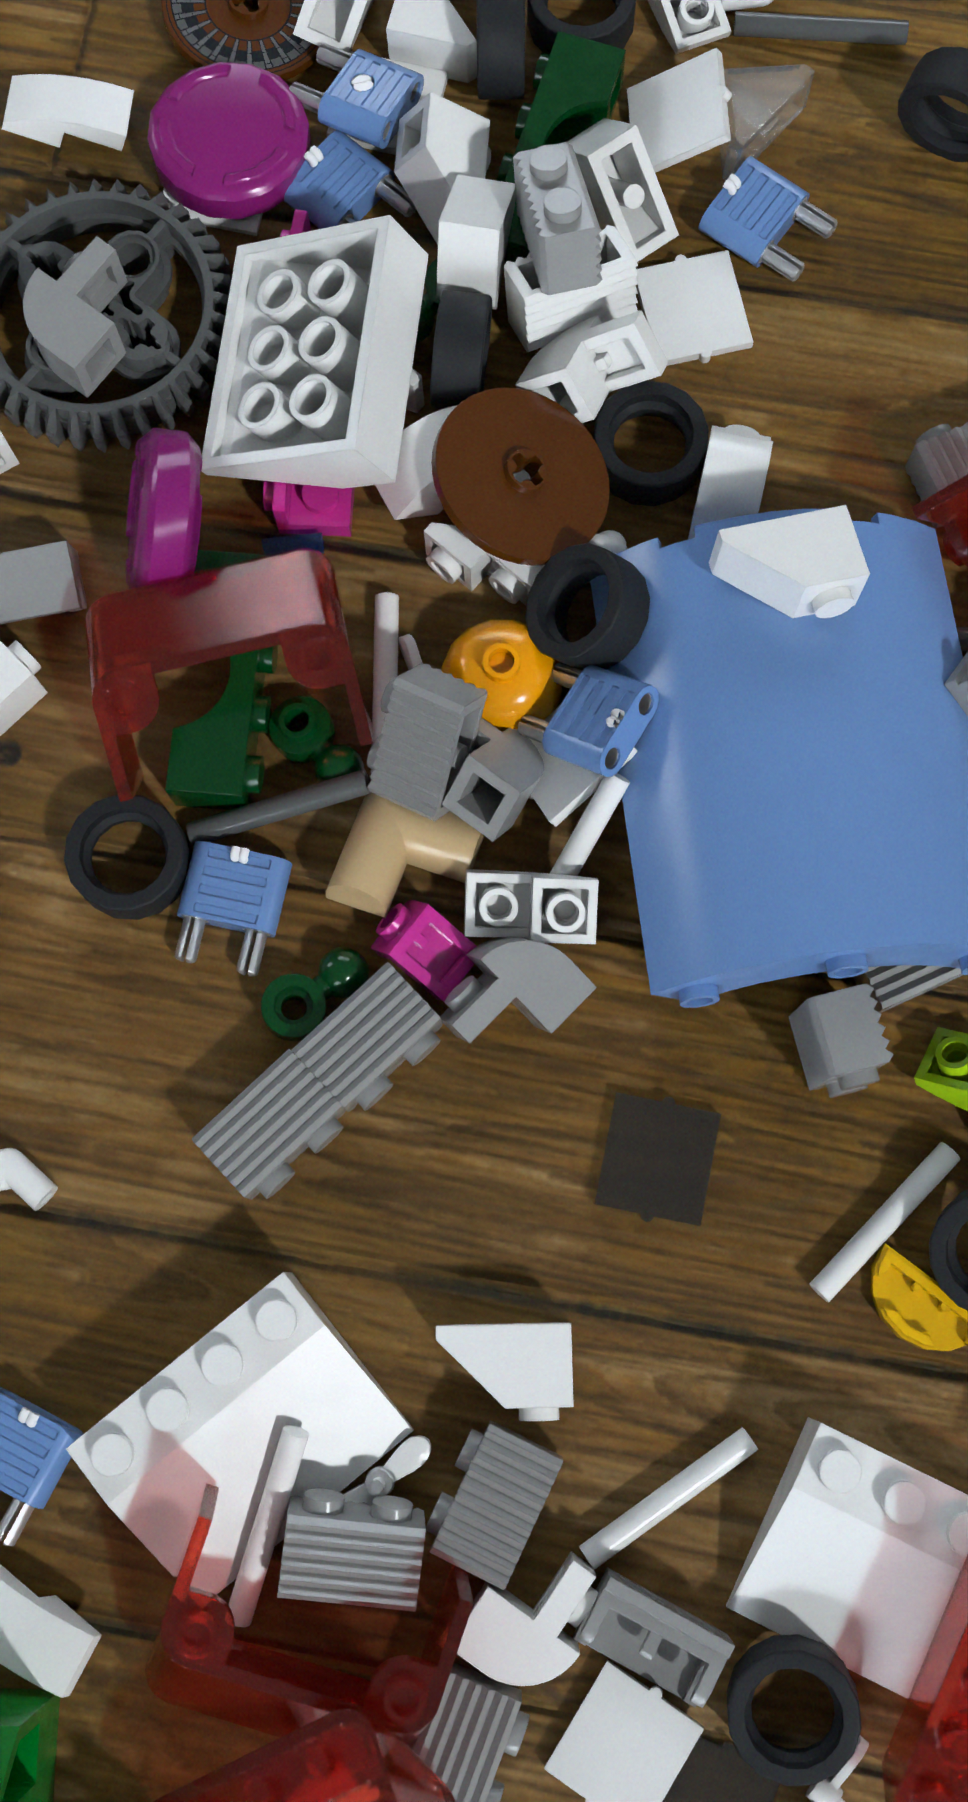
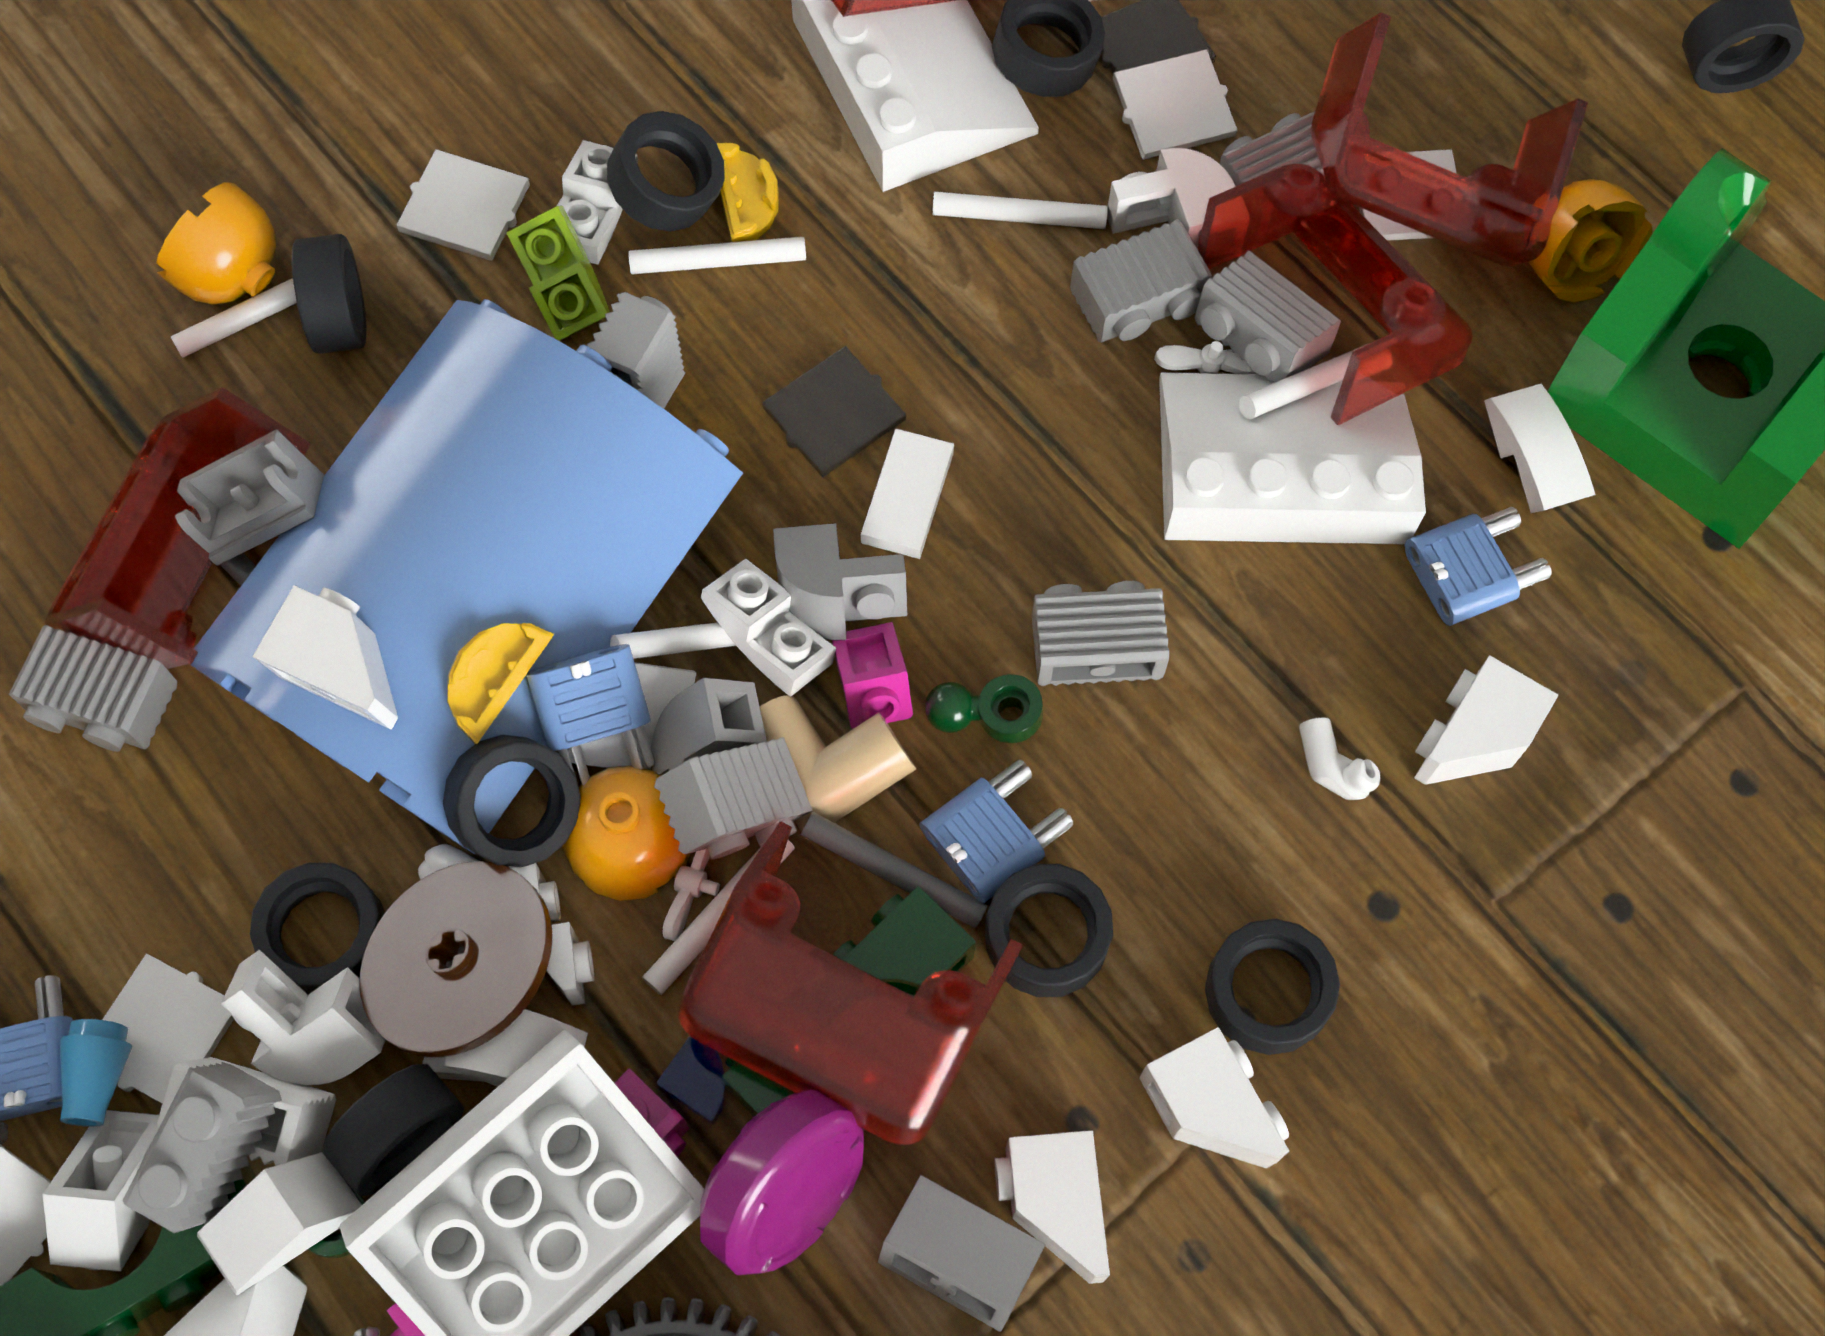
camera: 145 degrees left, 10 degrees down
dark green plate [269,696,364,783] -> none
light grey brick [292,962,442,1112] -> none
white slope [436,1322,574,1421] -> none
light grey hinge [573,1567,735,1708] -> none
white brick [688,425,773,539] -> none
none -> dark azure cone [60,1019,132,1127]
none -> yellow tile [447,623,554,744]
none -> white tile [861,429,954,559]

